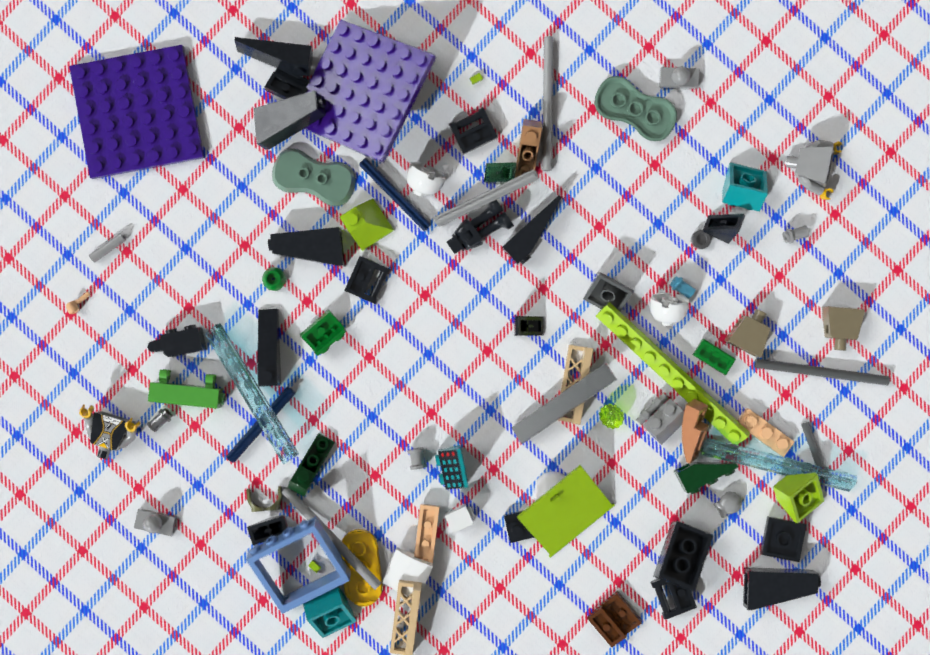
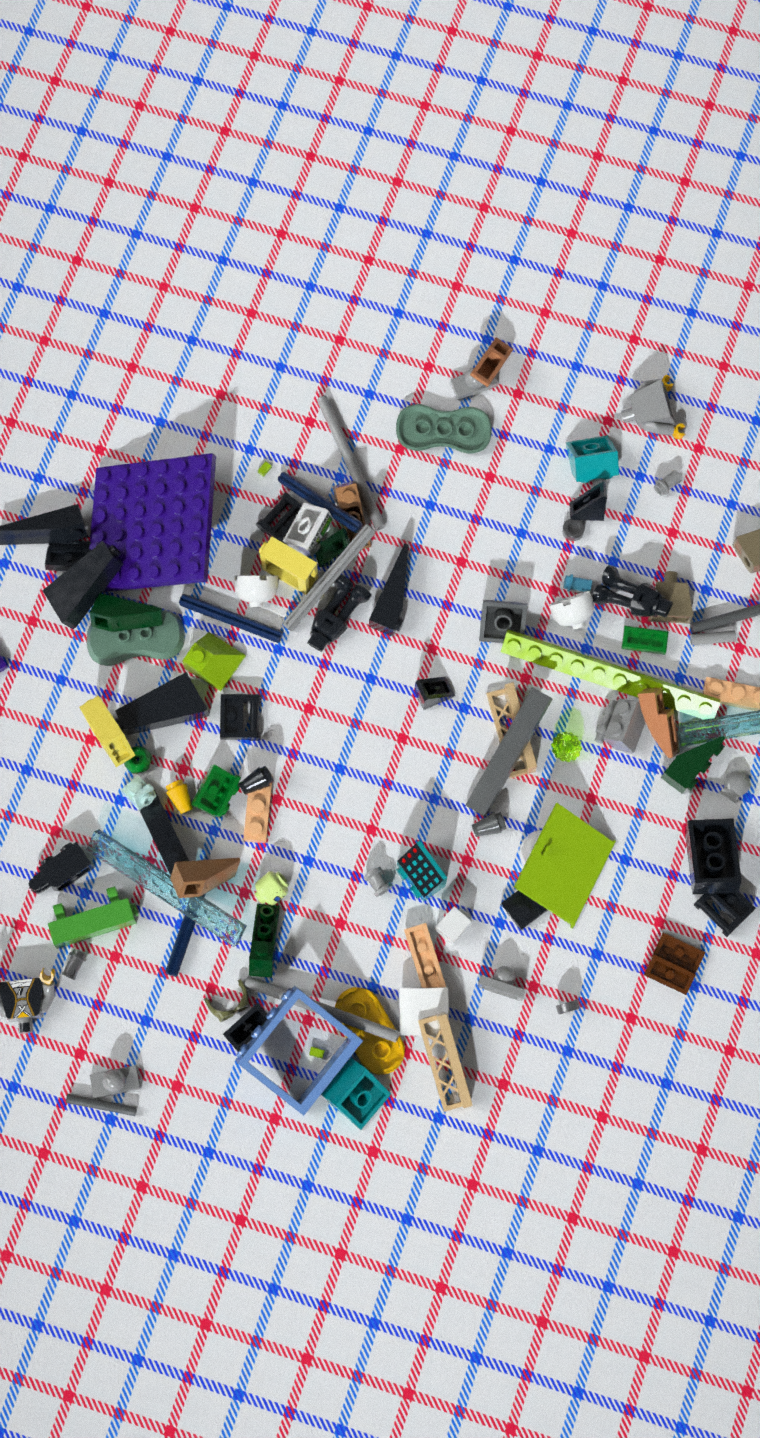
camera: 25 degrees left, 15 degrees down
none -> dark grey bar [66,1094,137,1116]
none -> light yellow window [79,695,135,767]
none -> dark green slope [89,593,164,632]
none -> light aqua bracket [121,776,157,811]
none -> yellow cone [166,779,193,814]
none -> medium nougat slope [170,858,240,898]
none -> black cone [239,765,274,795]
none -> light nougat plate [243,775,273,843]
none -> yellowish green head [255,871,289,905]
none -> light yellow window [259,537,318,595]
none -> dark blue axle [278,472,363,533]
none -> white slope [283,503,334,557]
none -> nougat slope [470,337,514,387]
none -> dark grey cone [472,812,507,837]
none -> light grey tile [478,966,525,1001]
none -> flat silver tile [556,999,580,1015]
none -> black piece [592,565,673,618]
none -> light grey piece [690,631,736,645]

